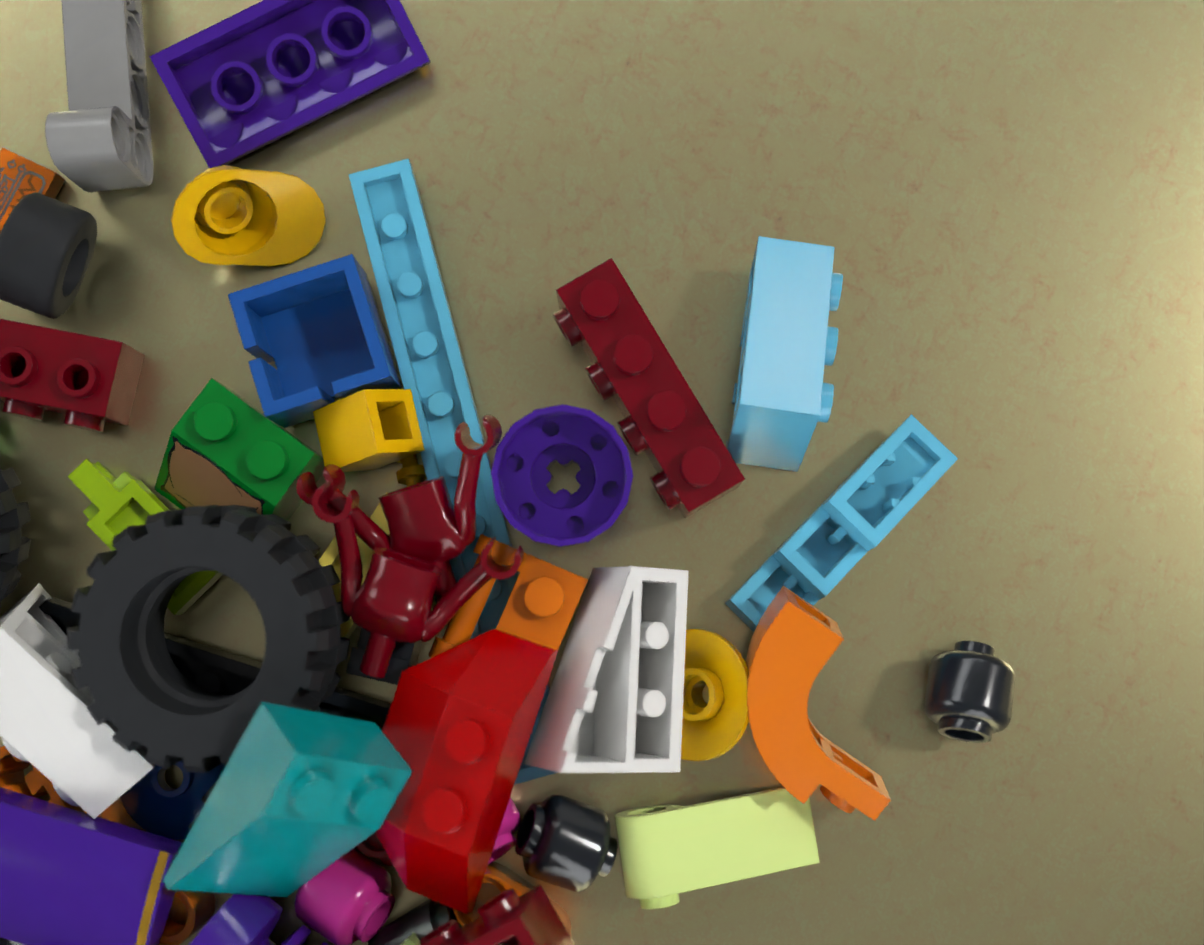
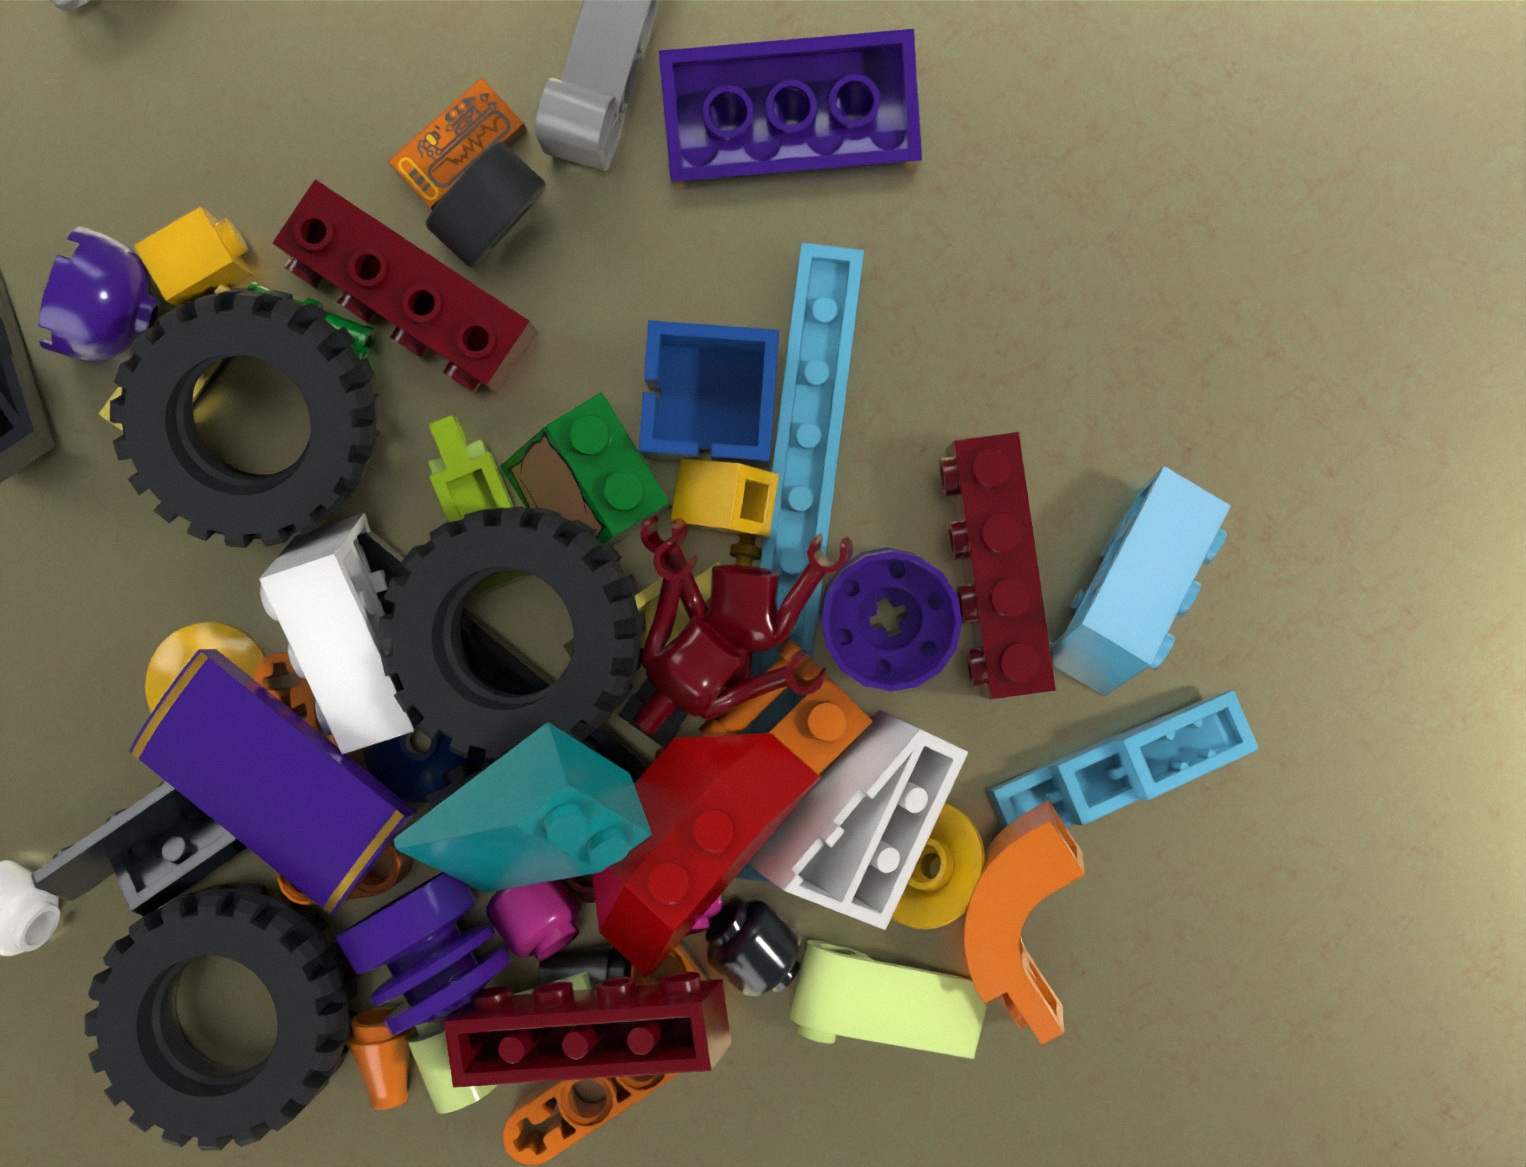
camera: 15 degrees right, 5 degrees up
yellow piece [171,165,326,266] -> none
black head [924,641,1015,743] -> none

